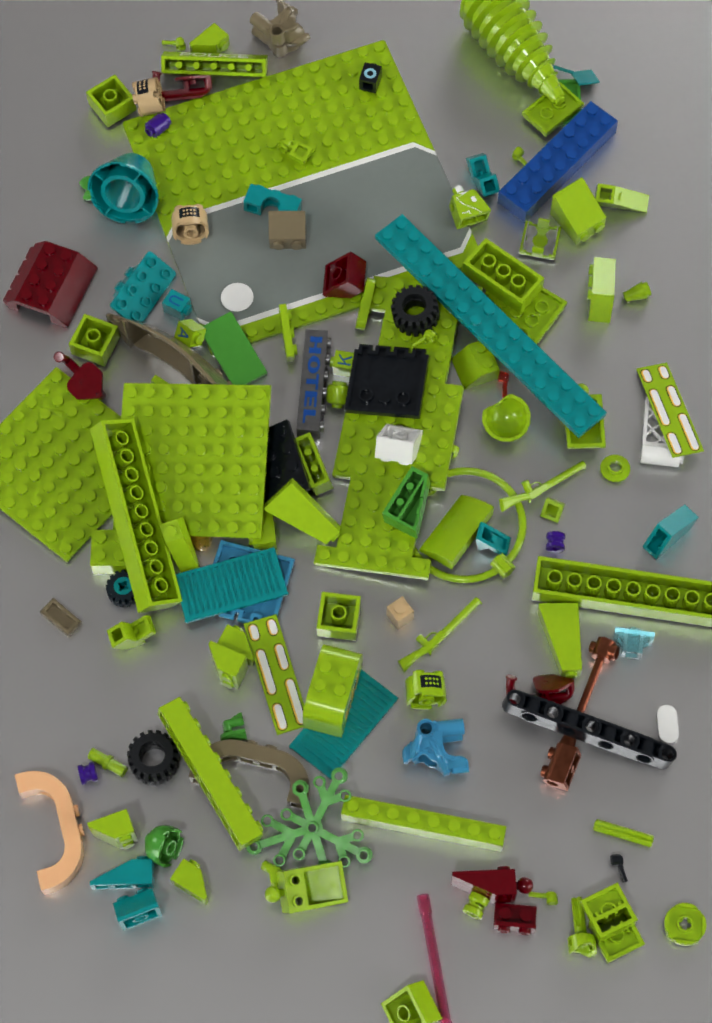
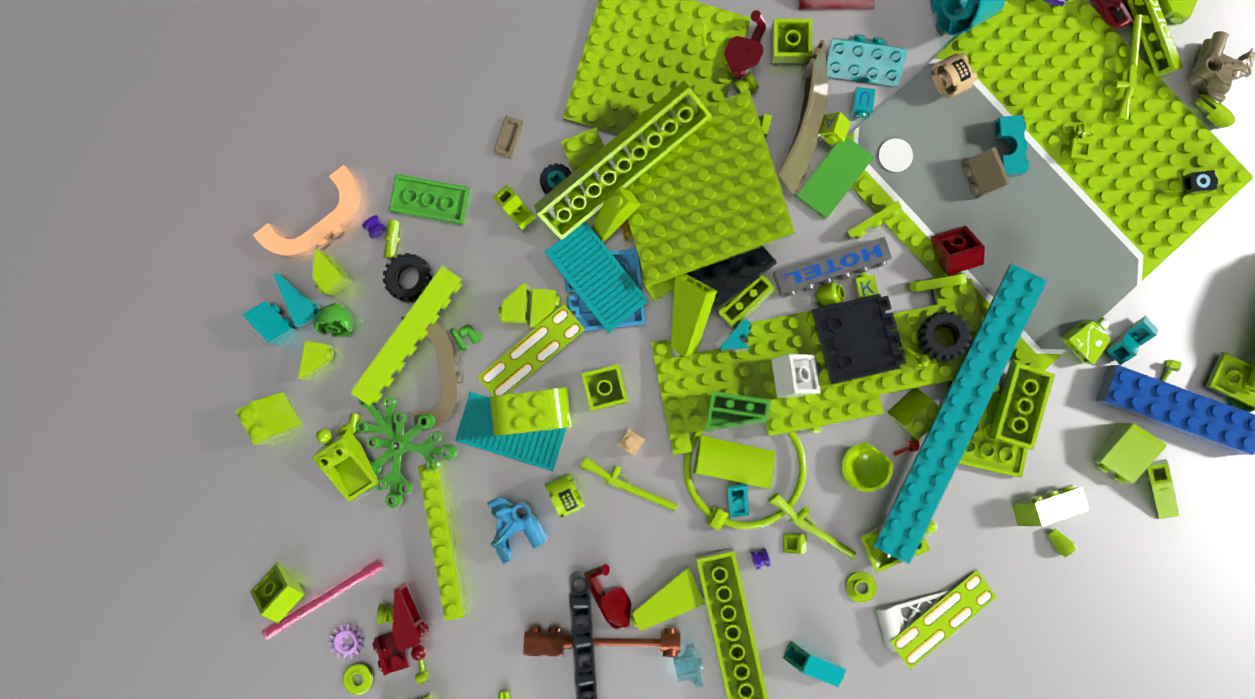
camera: 75 degrees right, 20 degrees up
lime piece [519,218,561,261] -> none
none -> lime slope [235,392,302,446]
none -> lavender gear [329,624,364,660]
none -> lime piece [342,664,373,695]
none -> bright green tile [388,174,471,225]
none -> teal slope [719,318,751,353]
none -> lime wheel [733,73,759,94]
none -> lime piece [1115,15,1144,121]
none -> lime arm [1195,94,1235,128]

